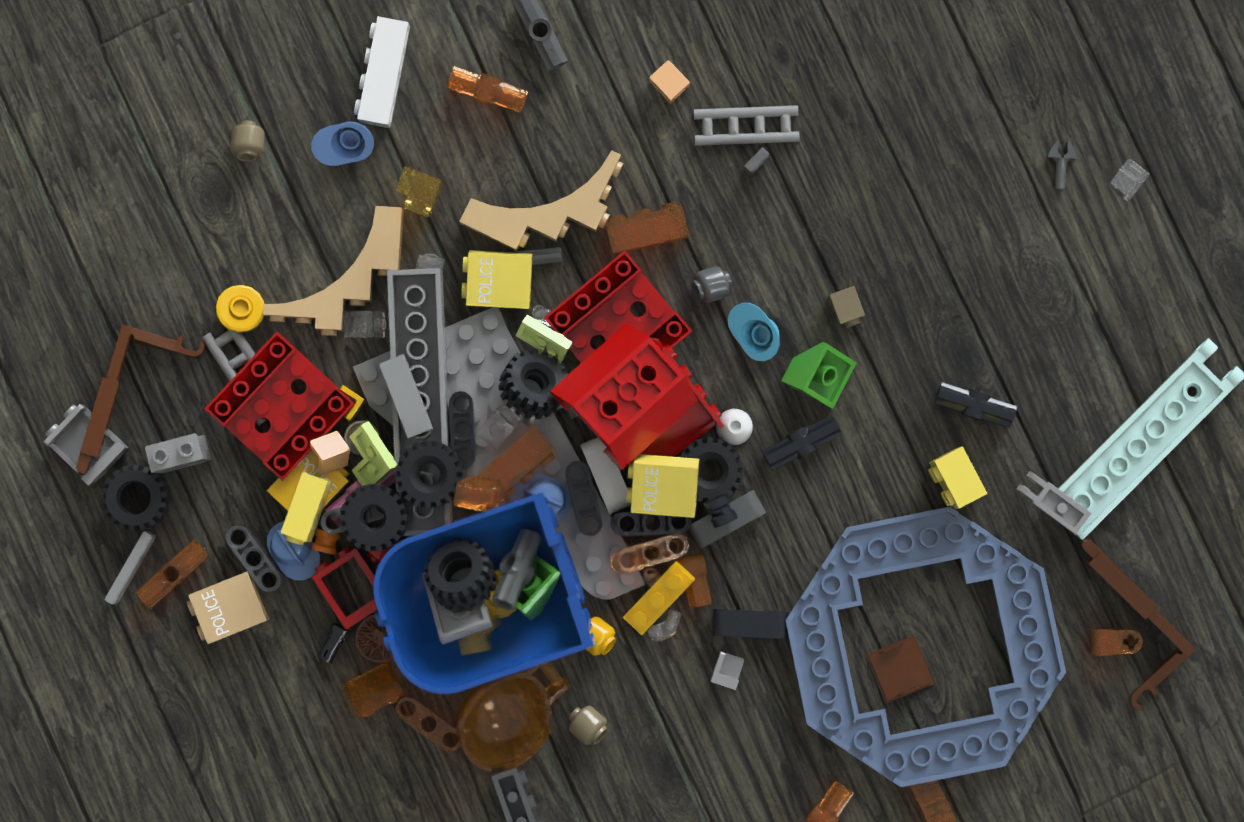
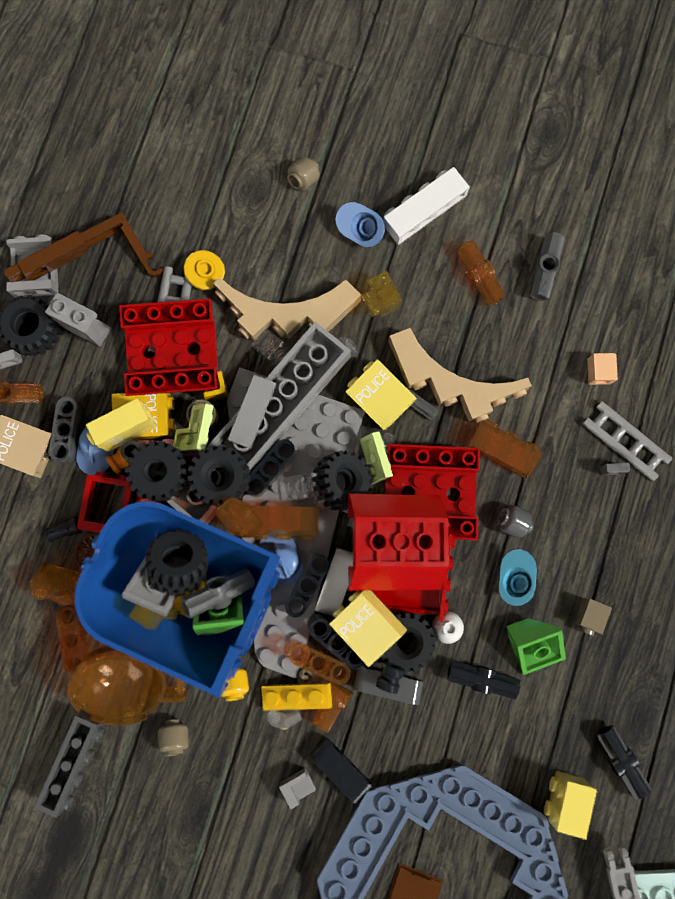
camera: 45 degrees right, 5 degrees down
light nougat panel [310,431,350,476] -> none

